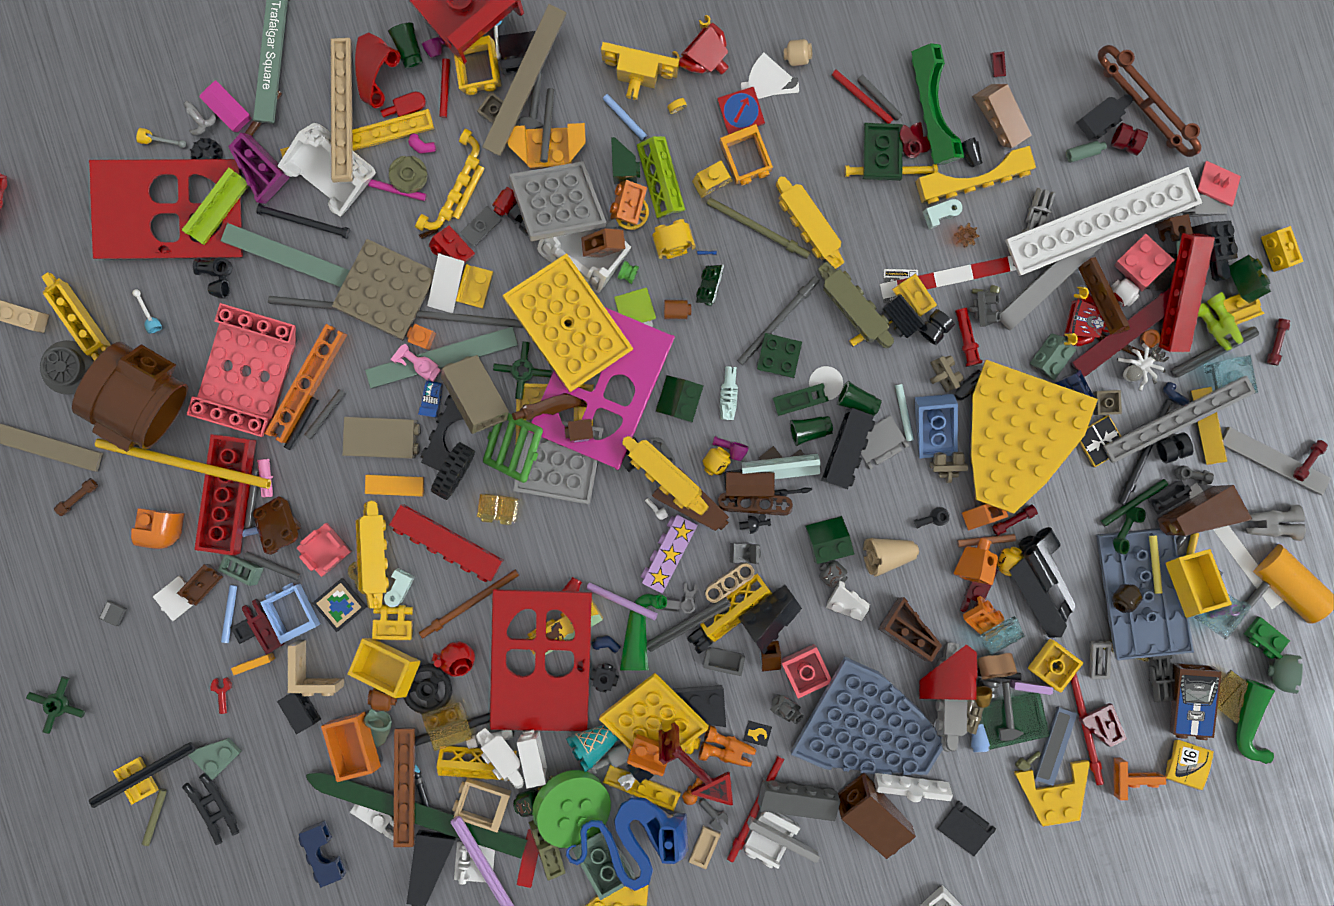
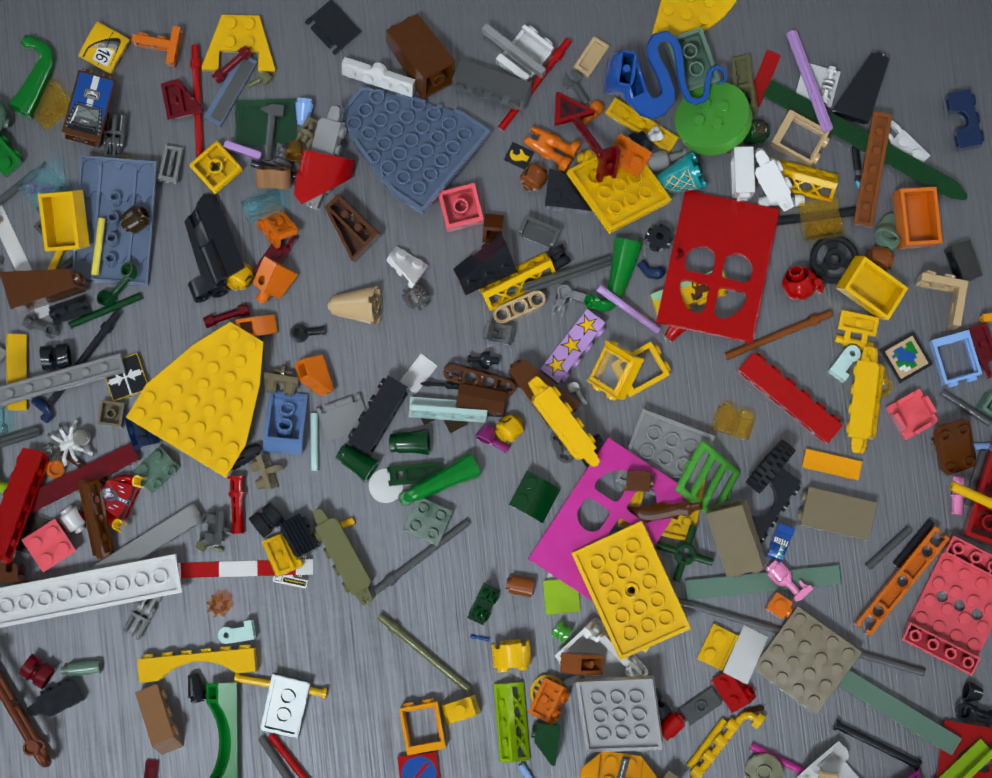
camera: 165 degrees left, 5 degrees down
light aqua hinge [720,366,738,420] -> none
dark grey hips [770,695,804,724] -> none
yellow hinge [776,176,844,269] -> none
dark green slope [805,516,855,564] -> none
dark red plate [900,122,931,158] -> none
nougat bar [957,534,1016,547] -> none
none -> dark red bar [211,45,253,84]
none -> orange slope [294,354,334,396]
none -> green animal [398,453,480,506]
none -> white sticker [399,354,437,395]
none -> dark orange head [520,163,548,192]
none -> yellow window [586,340,645,401]
none -> yellow window [610,342,671,399]

